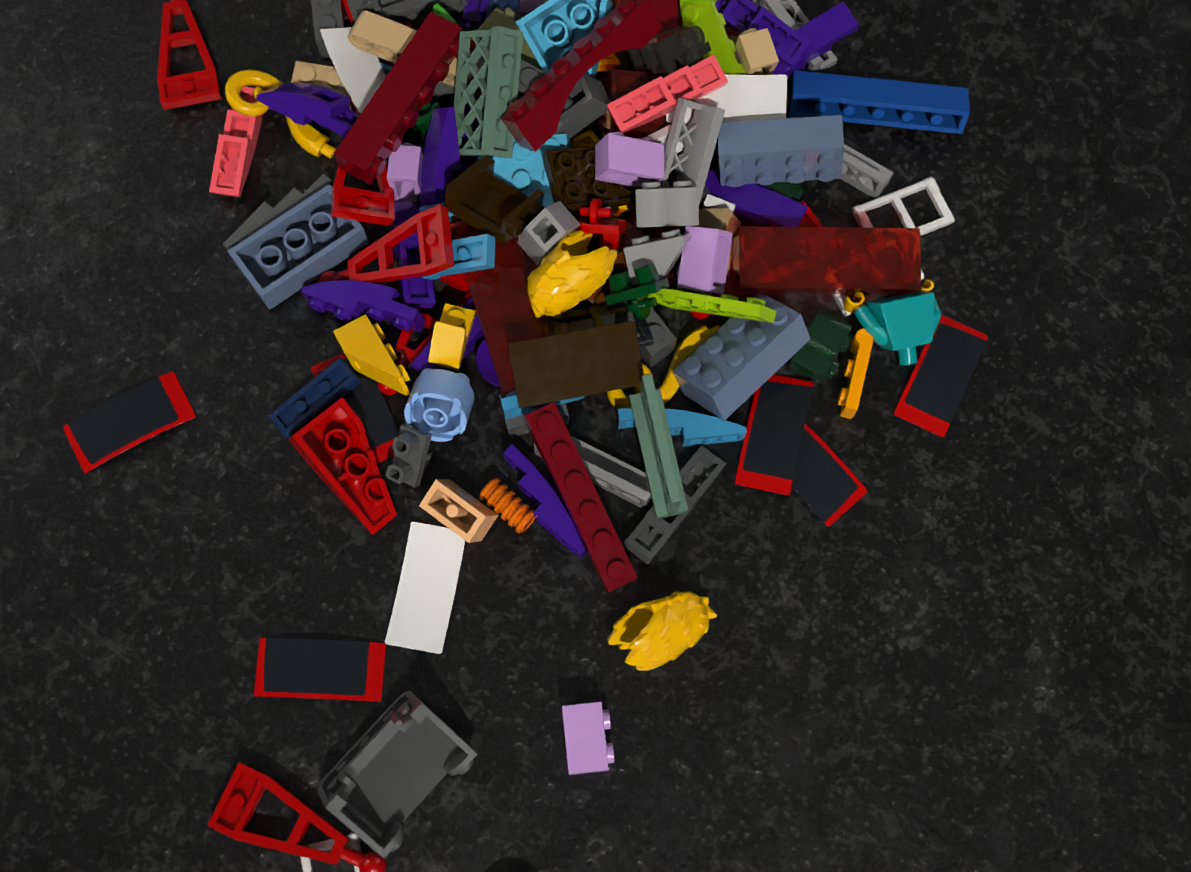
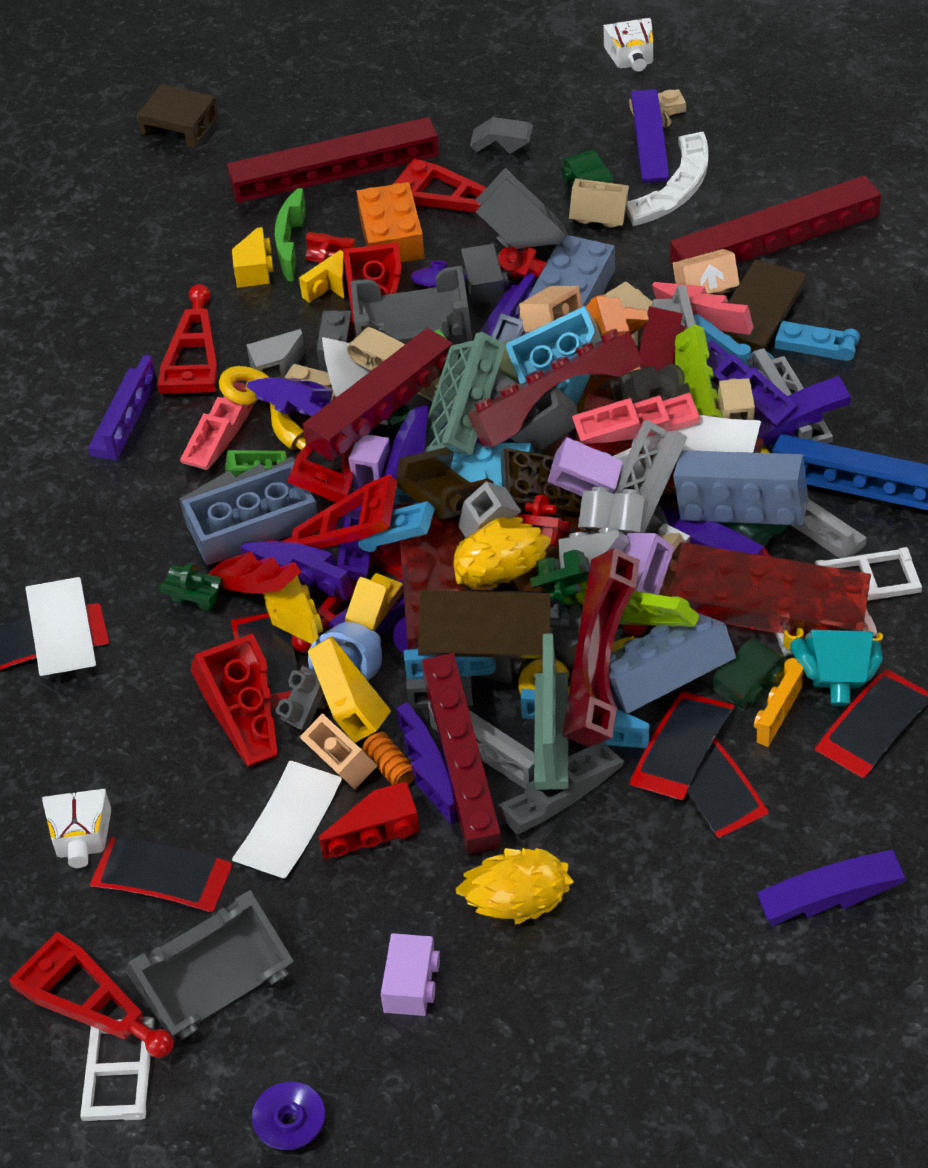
camera: 20 degrees right, 25 degrees down
dark blue tile [268,357,361,440] -> none
none -> white sticker [26,577,96,676]
none -> white torso [42,789,111,868]
none -> dark purple fence [88,355,157,460]
none -> dark green hips [159,563,223,611]
none -> red slope [208,551,301,593]
none -> bright green slope [225,450,287,477]
none -> light grey slope [247,329,305,378]
none -> yellow slope [308,636,391,743]
none -> red slope [319,781,420,859]
none -> dark red arch [562,548,640,747]
none -> dark purple slope [757,850,907,926]

